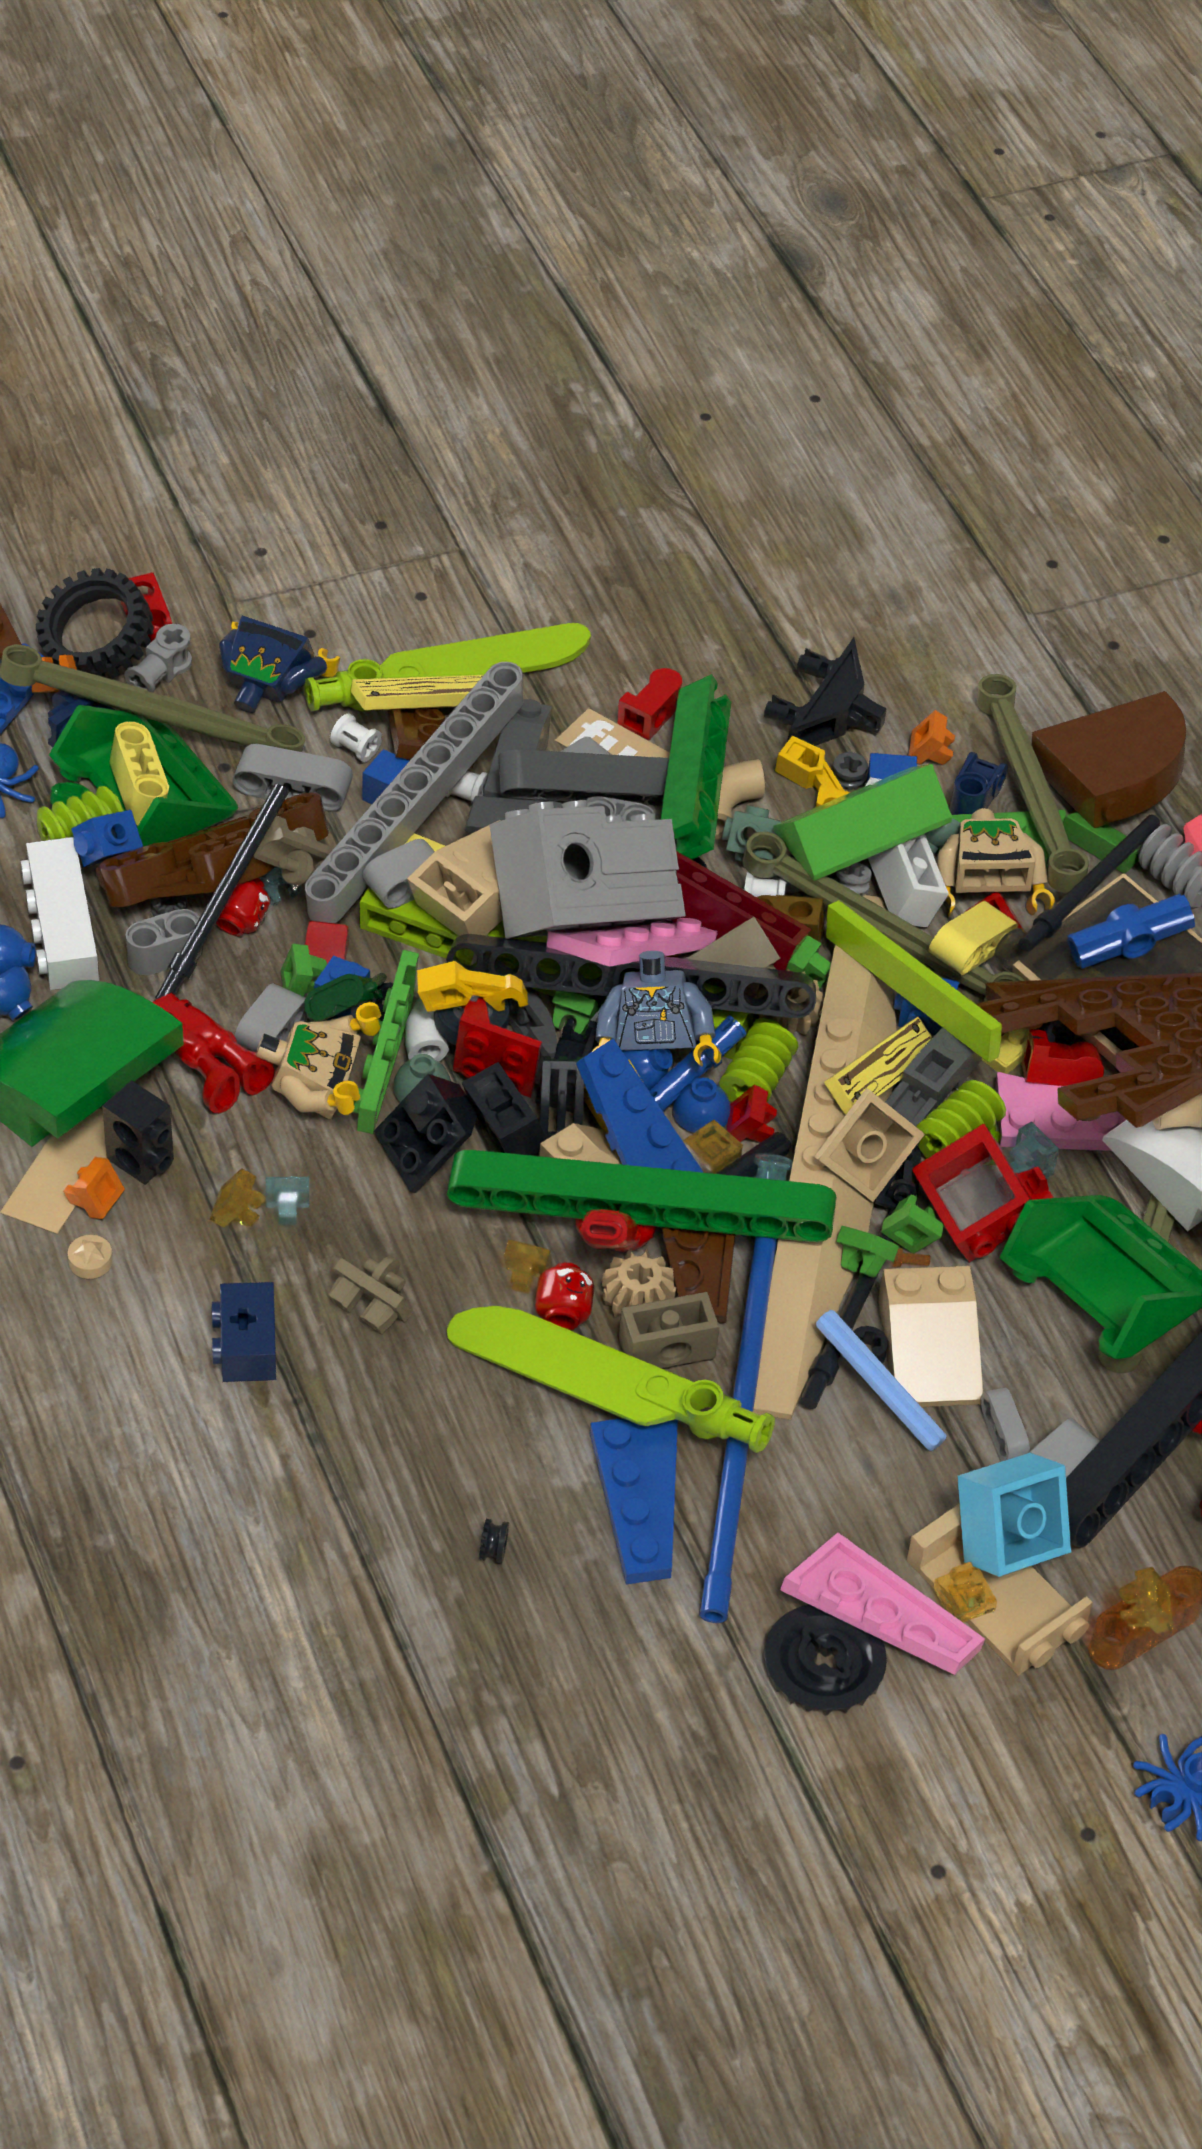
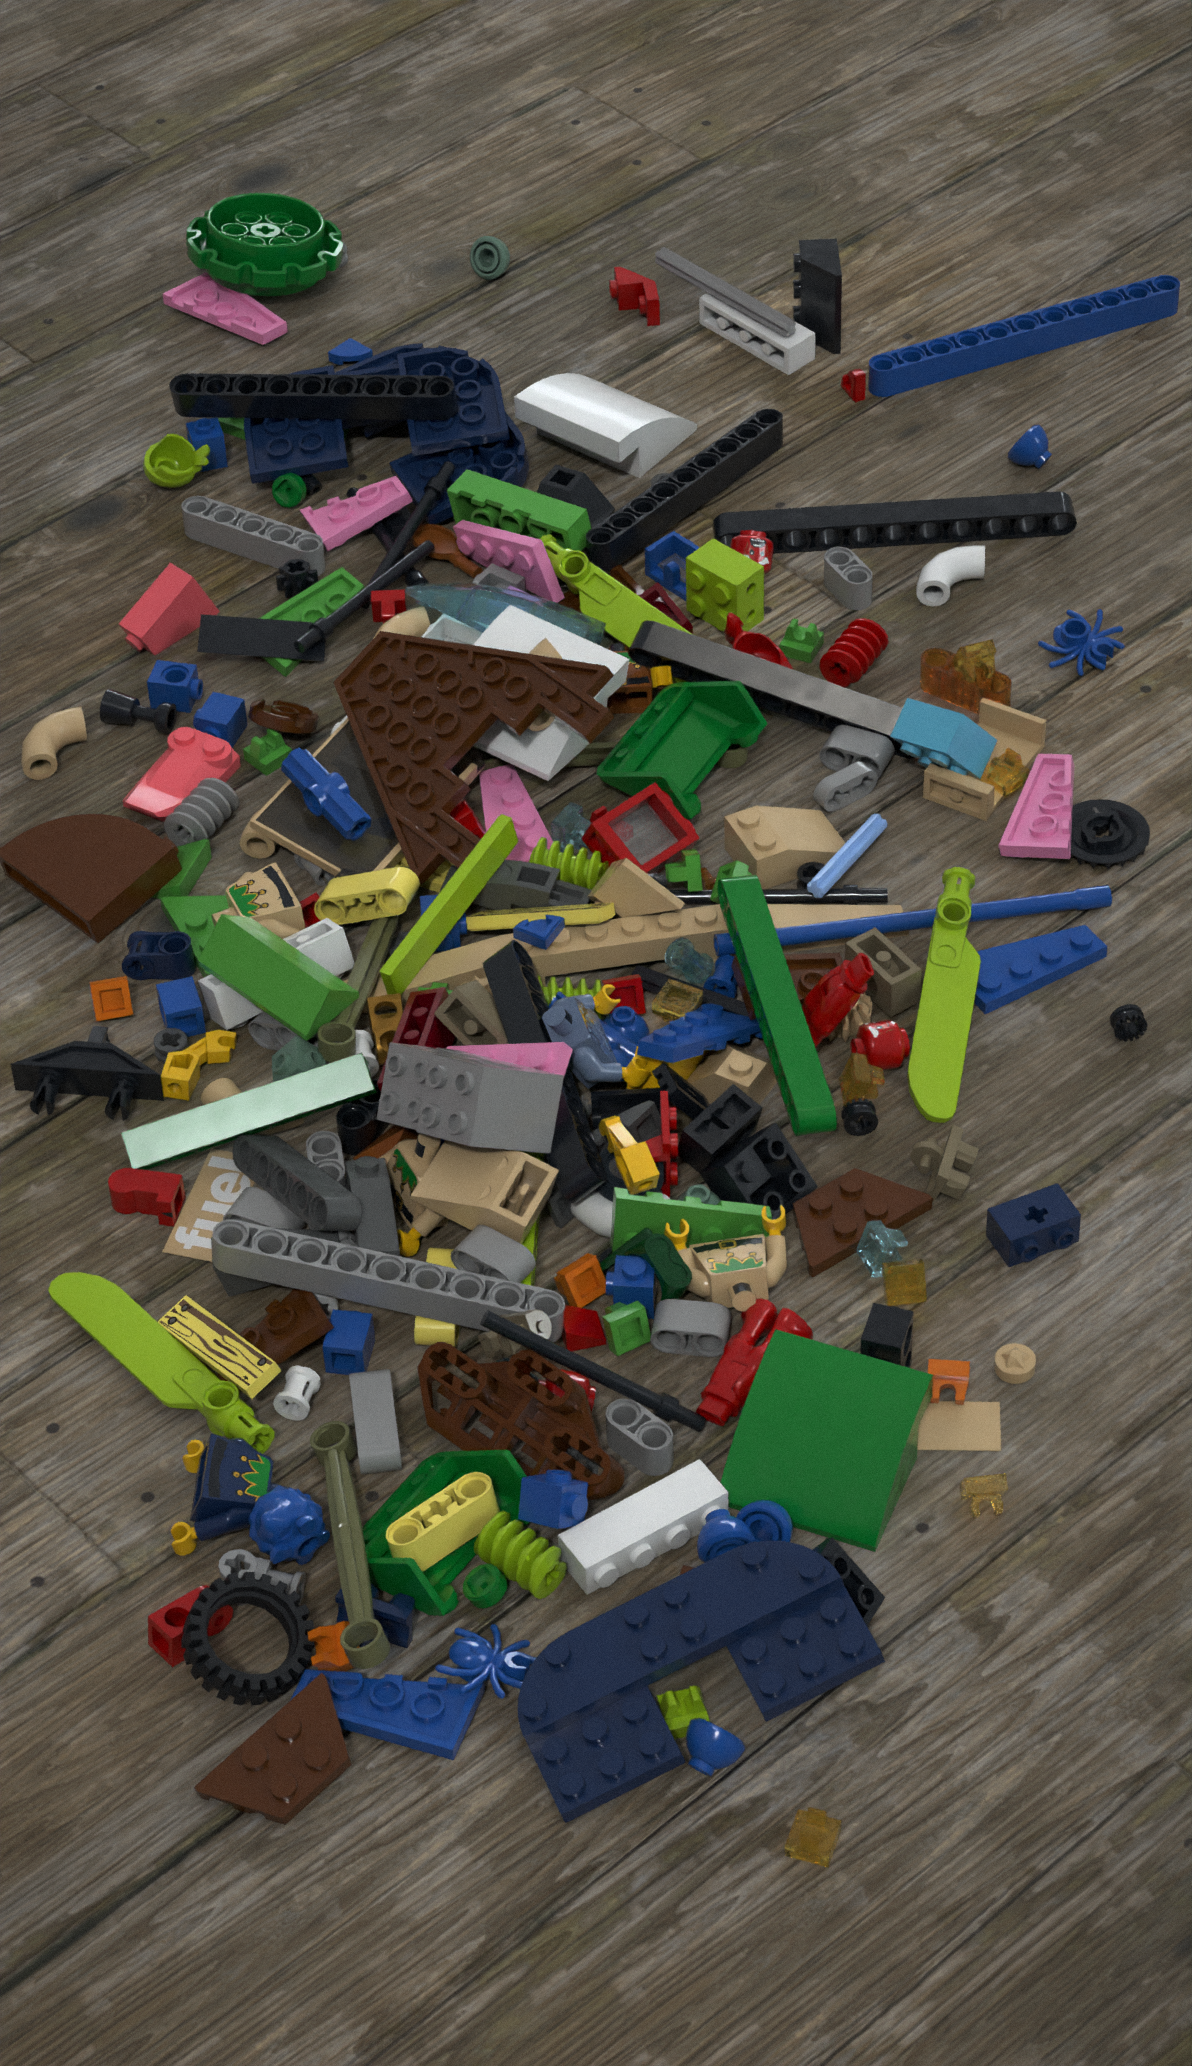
camera: 105 degrees left, 5 degrees down
olive piece [977,674,1089,893] -> none
black bar [1019,814,1160,952] -> none
none -> blue animal [248,1485,330,1565]
none -> blue tile [513,915,565,950]
none -> orange tile [553,1253,606,1308]
none -> reddish brown wing [793,1168,933,1278]
none -> black bush [841,1098,878,1136]

